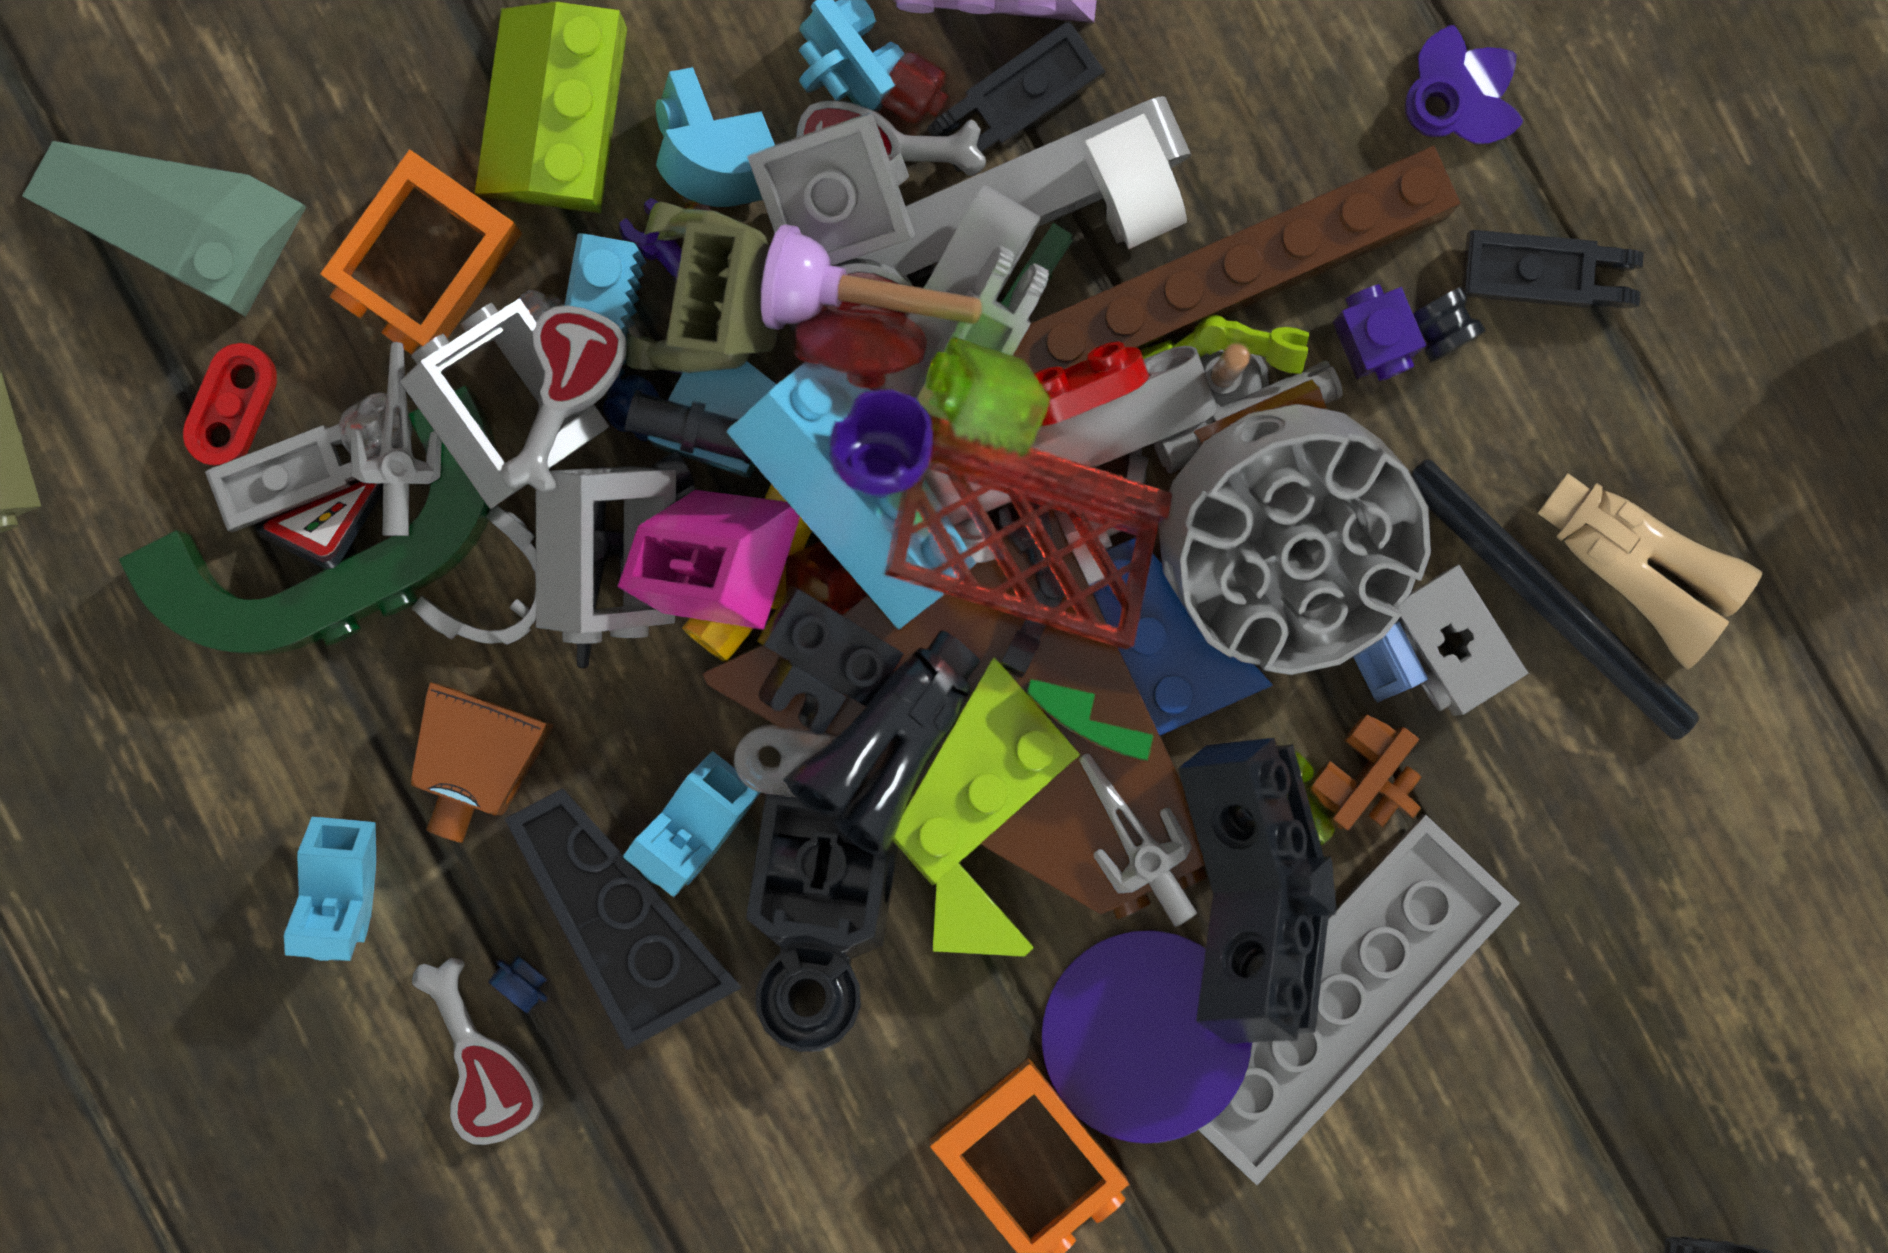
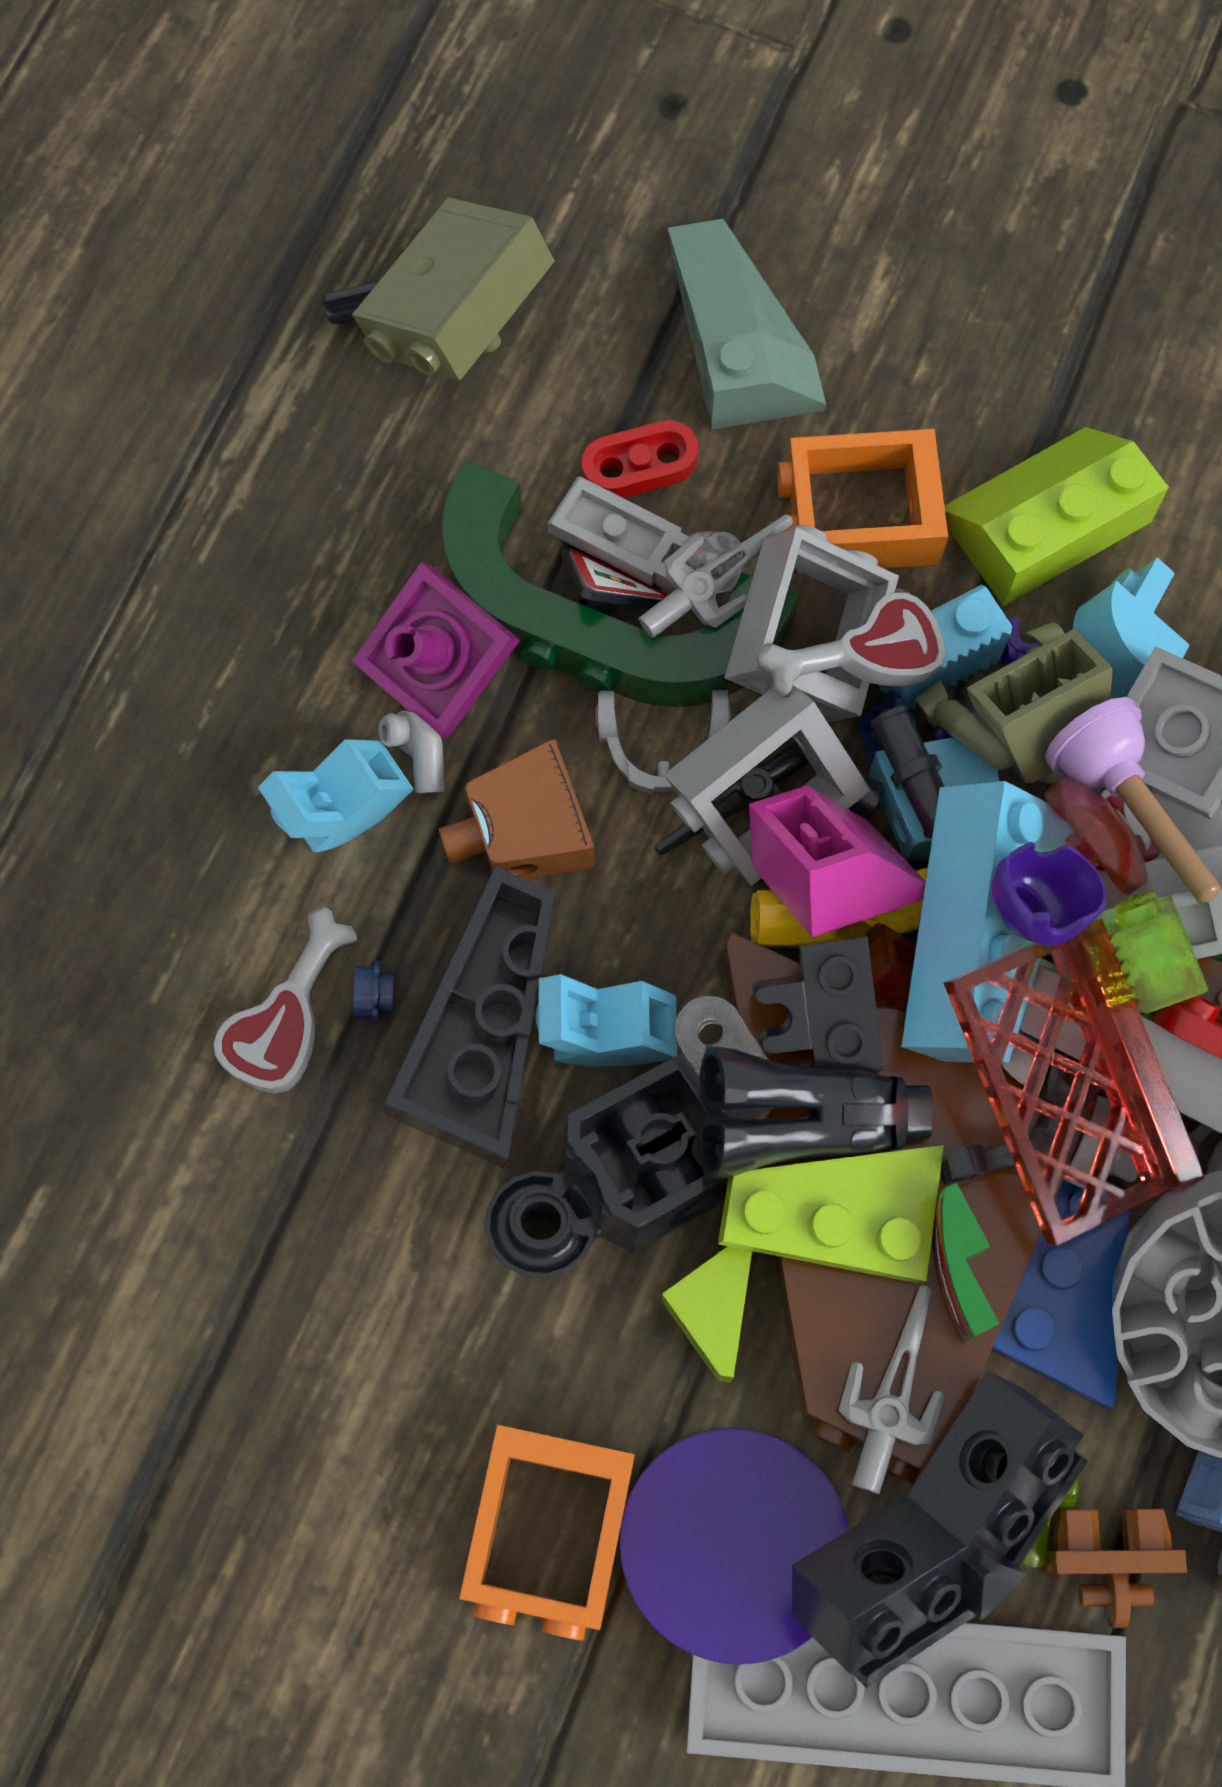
camera: 55 degrees right, 15 degrees down
none -> magenta plate [352,563,520,738]
none -> light grey arm [378,710,445,793]

